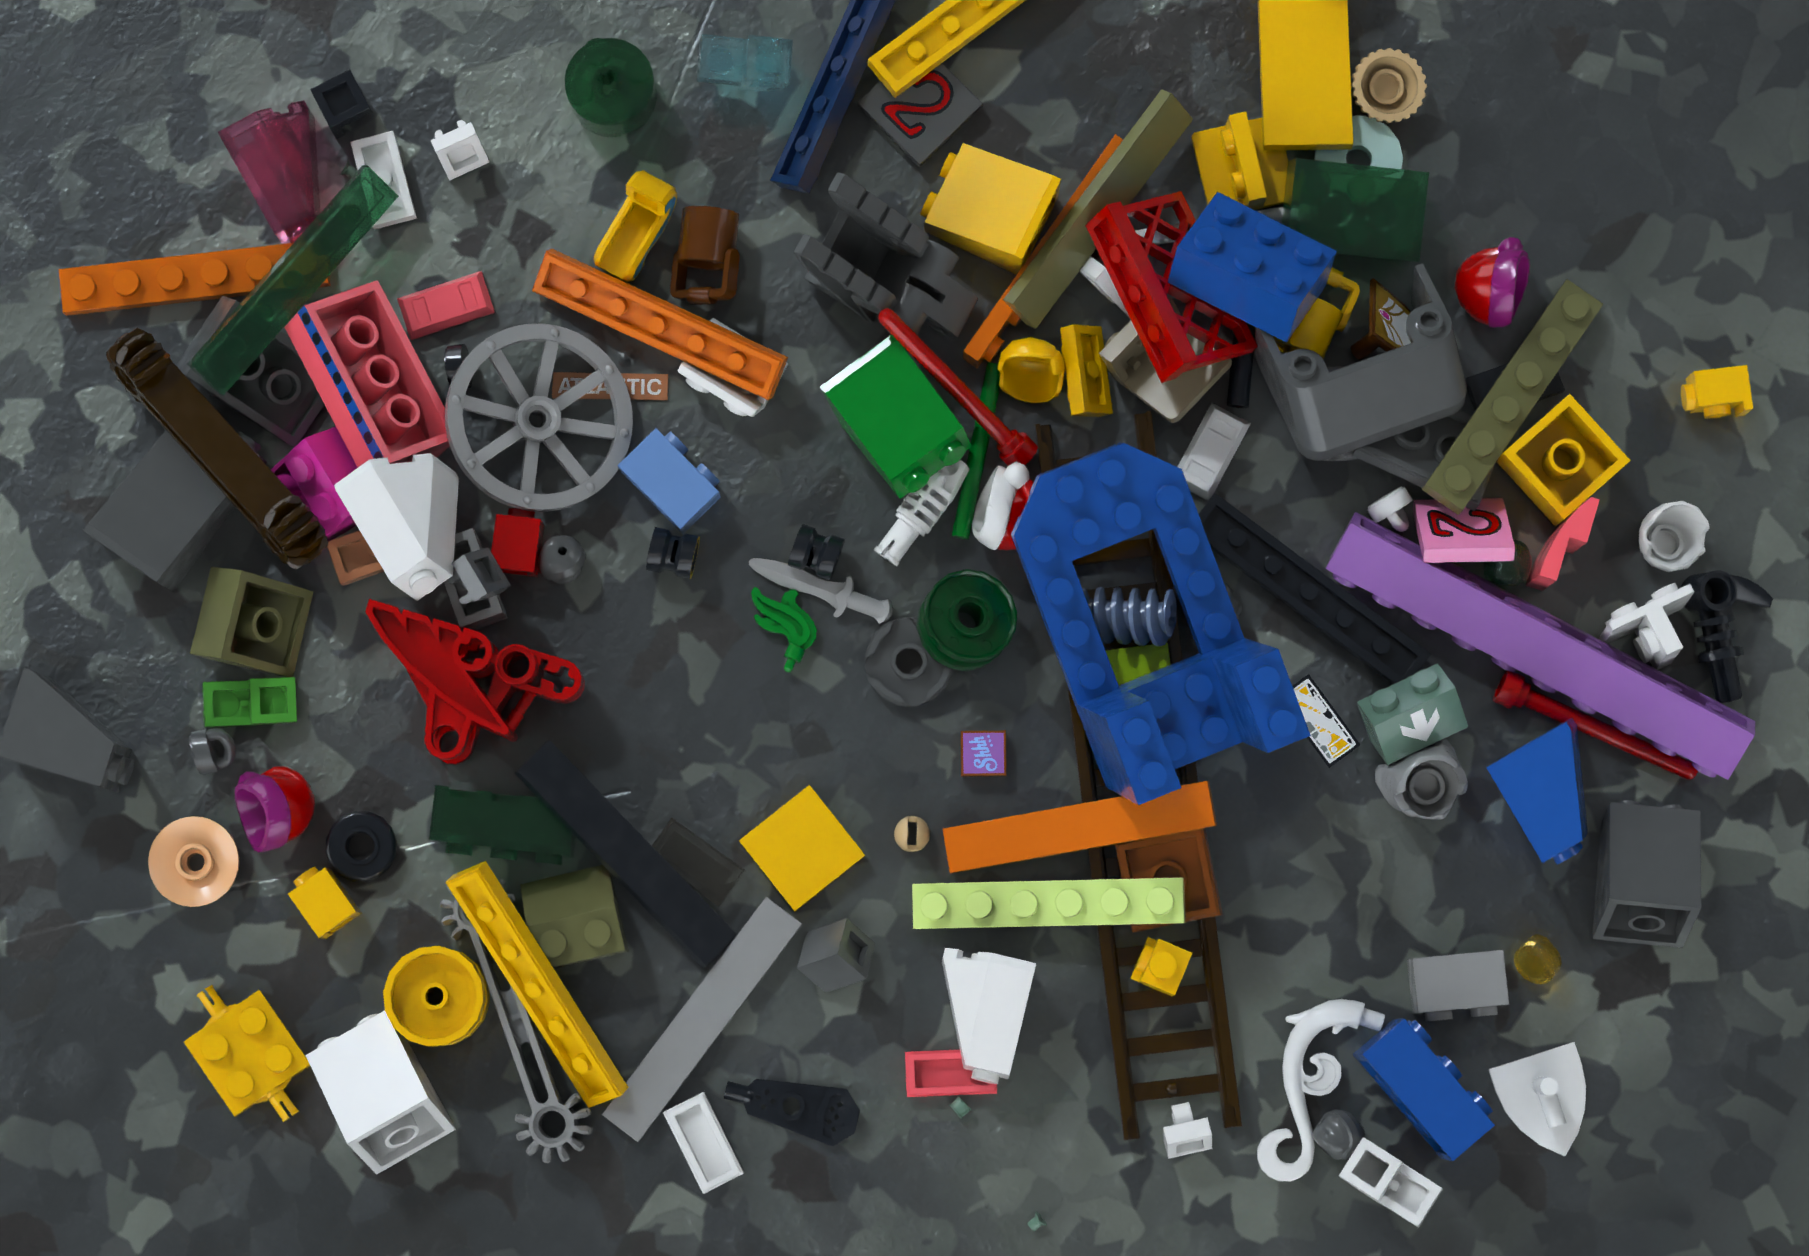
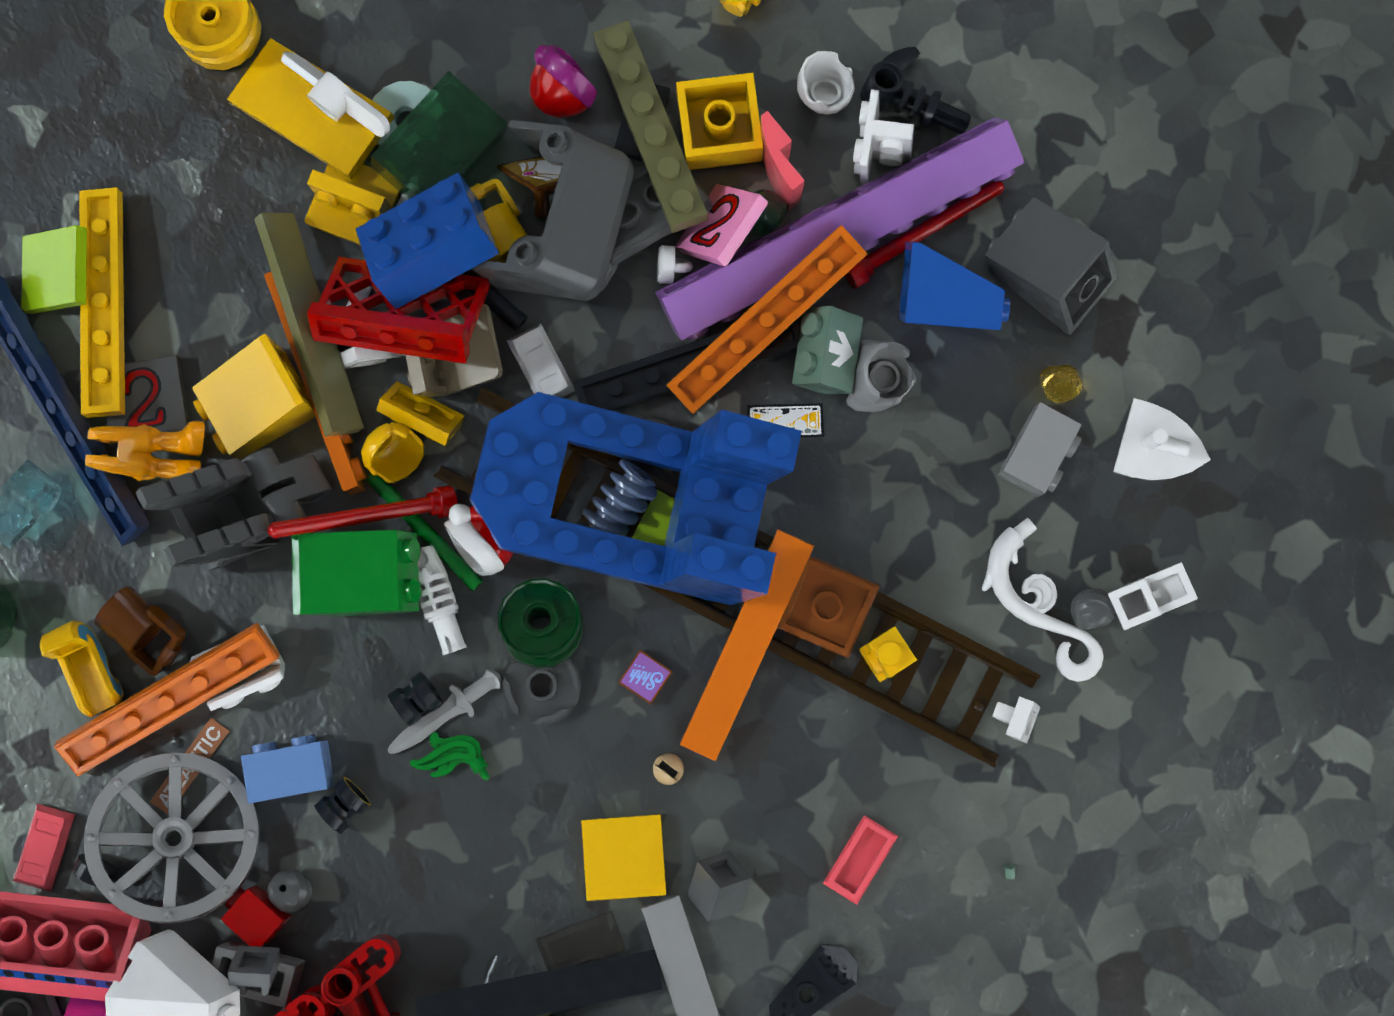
camera: 55 degrees left, 0 degrees up
yellowish green plate [912,877,1185,929] -> none
white slope [942,948,1036,1084] -> none
sand green piece [949,1096,972,1119] -> none
tan hat [1351,48,1427,123] -> none
blue brick [1353,1018,1495,1161] -> none
none -> light orange piece [85,421,205,481]
none -> white piece [281,51,390,137]
none -> orange plate [666,224,868,414]

